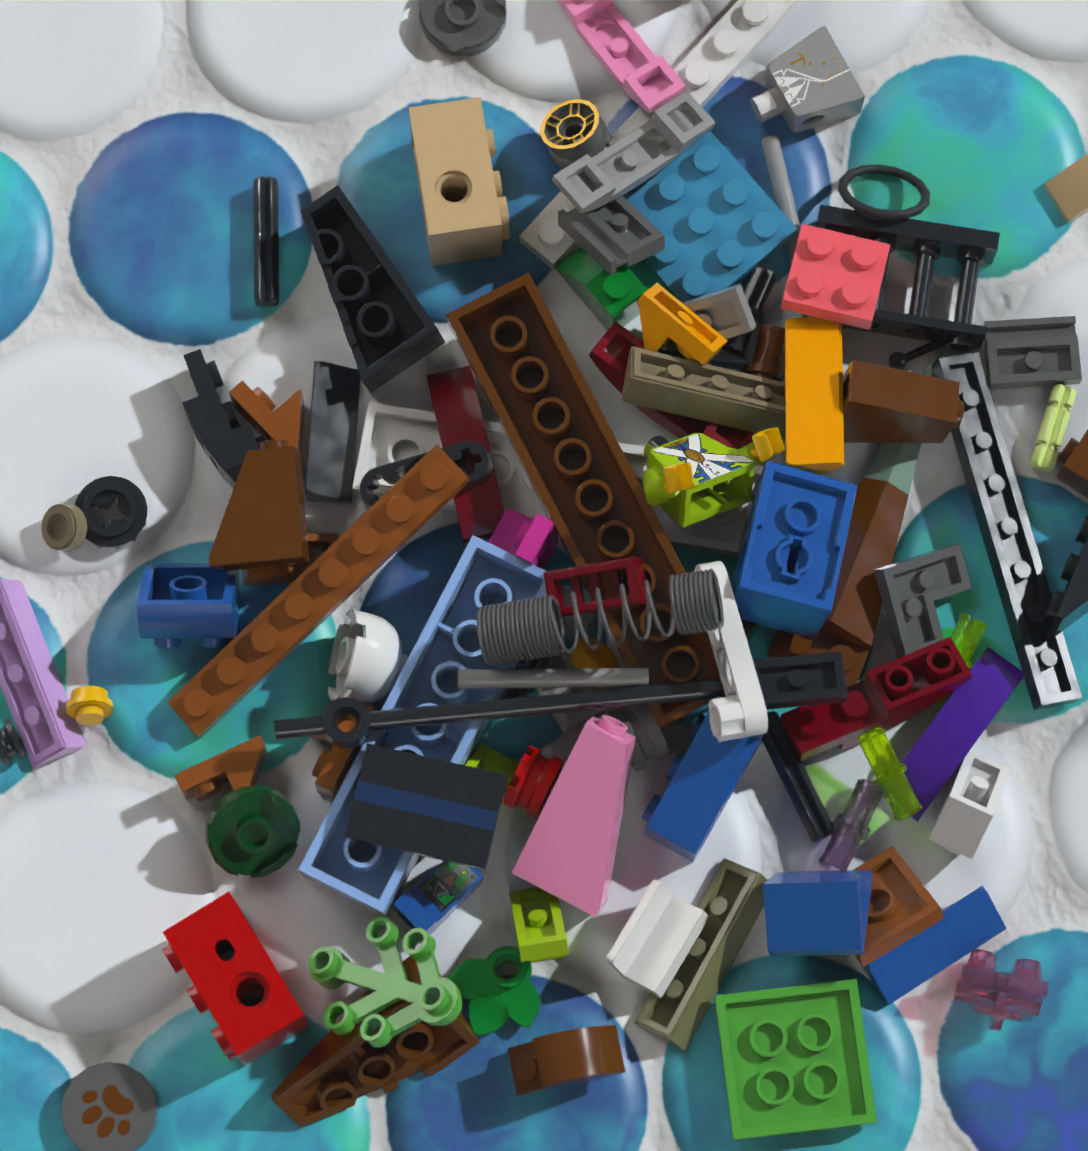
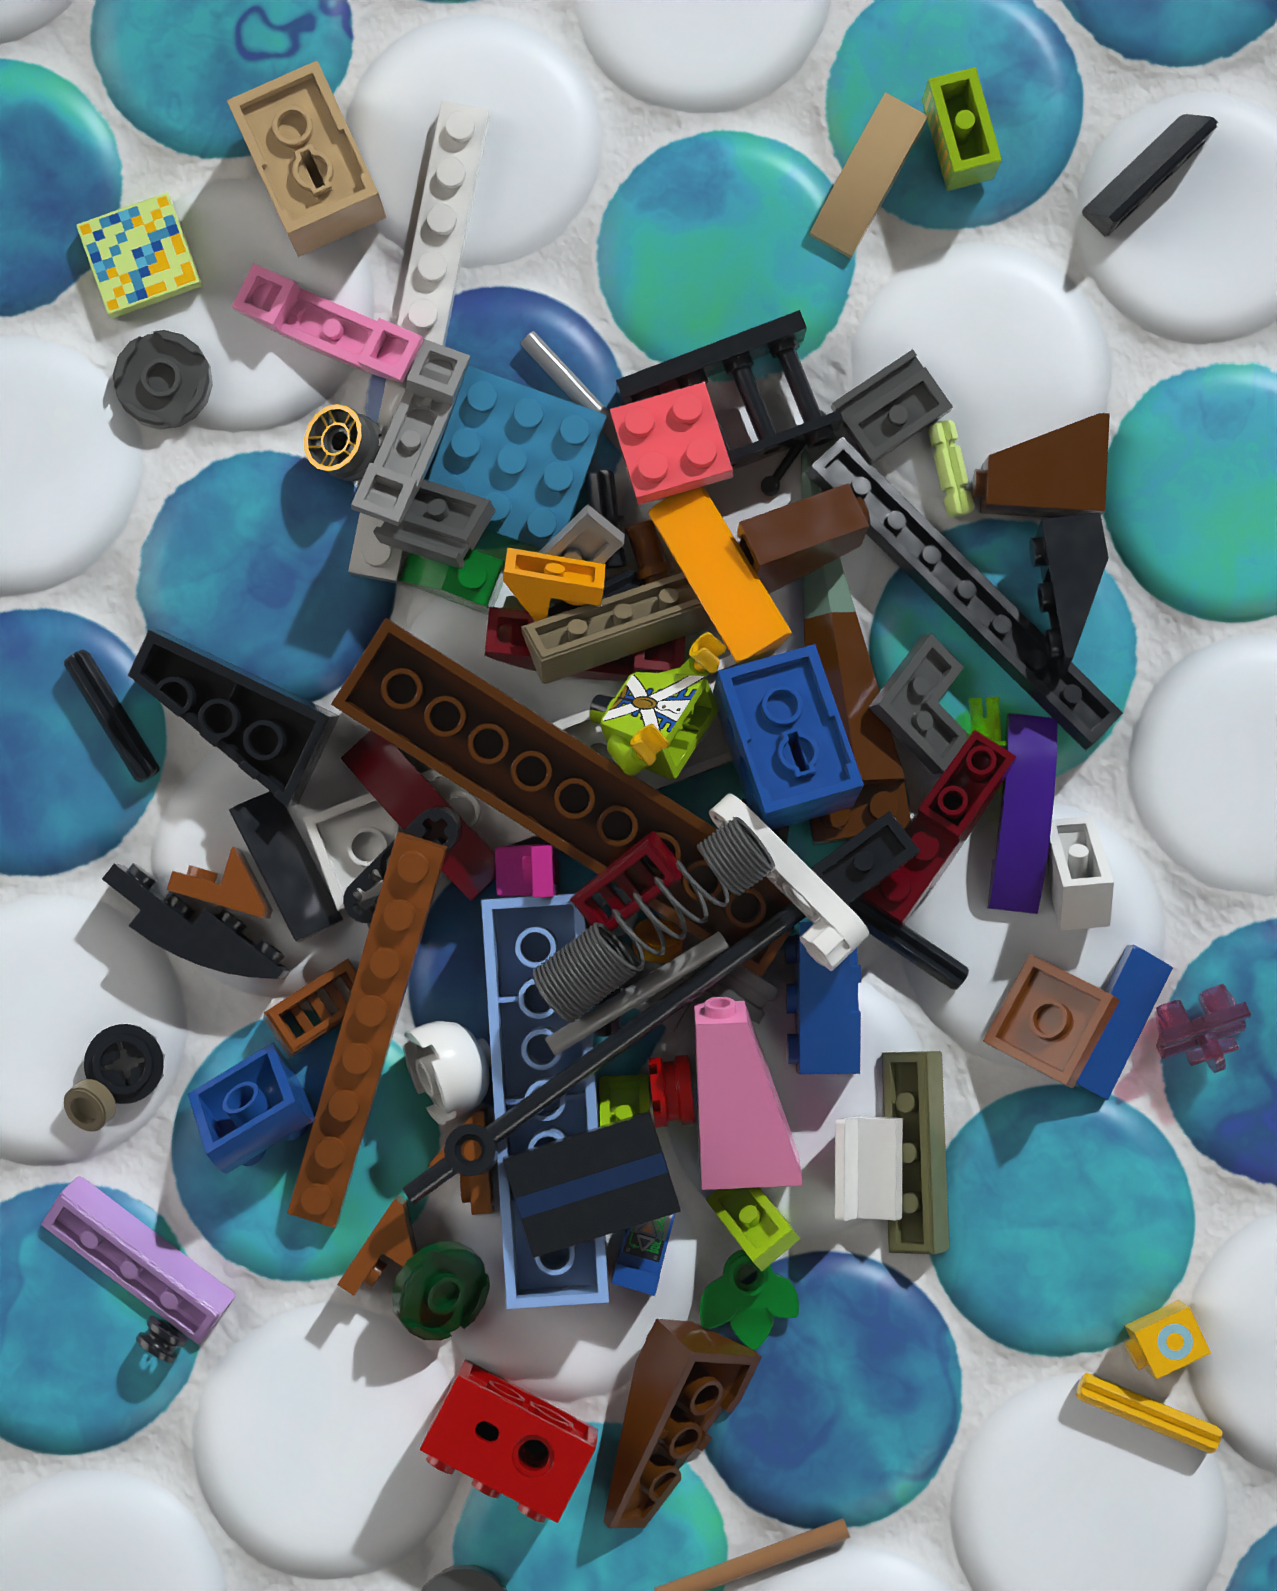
camera: 30 degrees left, 10 degrees up
yellow plate [66,686,113,725] -> none
reddish brown slope [209,440,309,572] -> none
bright green plant [308,916,462,1048] -> none
tan piece [408,97,510,266] -> none
reddish brown brick [507,1025,626,1096] -> none
bright green plate [714,979,877,1141] -> none
light grey torso [750,26,865,133] -> none
blue slope [763,870,873,956] -> none
clear purple pin [818,779,885,871] -> none
black piece [838,164,930,220] -> none
clear neon green axle [858,726,923,821] -> none

